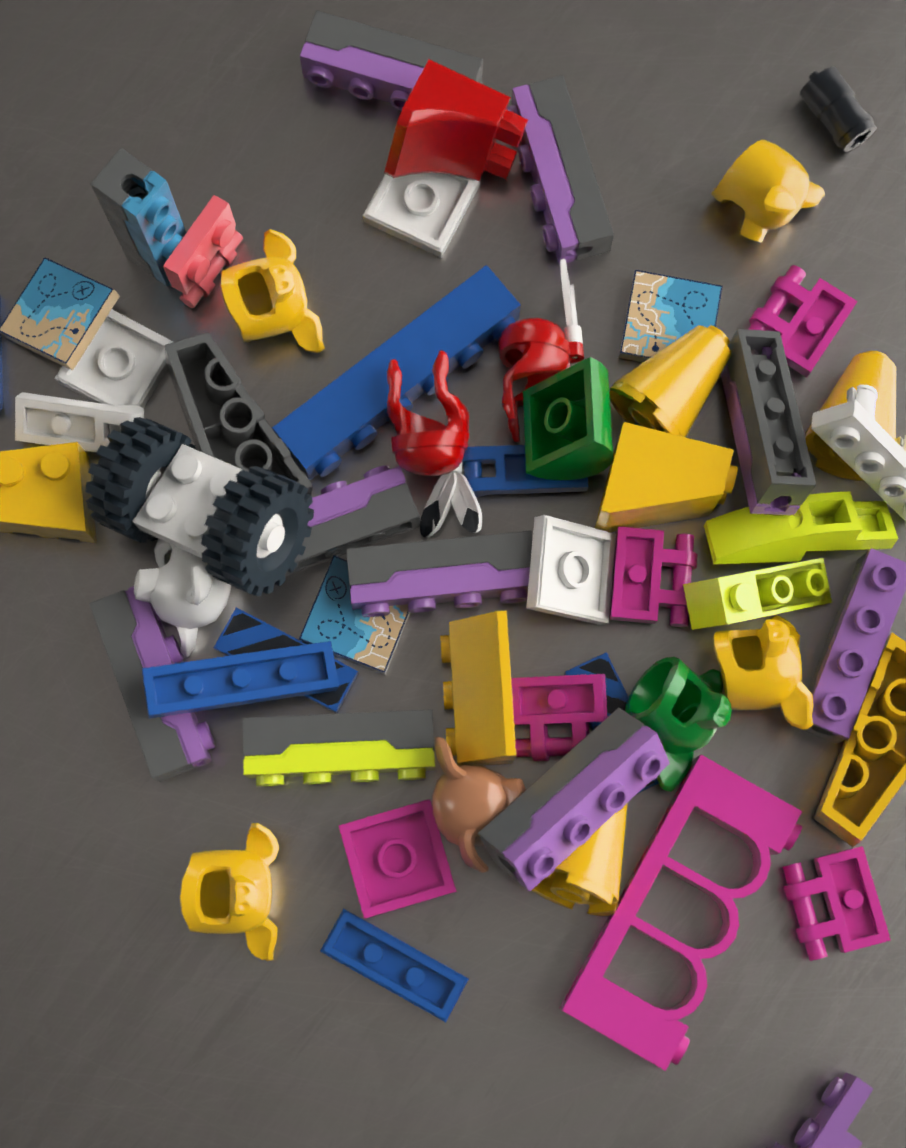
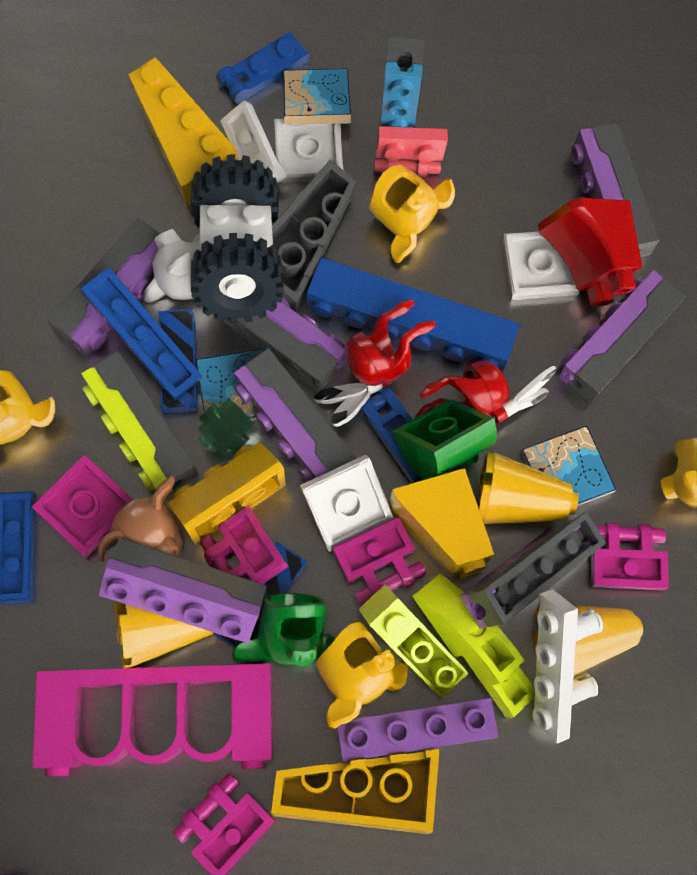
camera: 55 degrees right, 5 degrees down
none -> clear green brick [198,398,255,455]

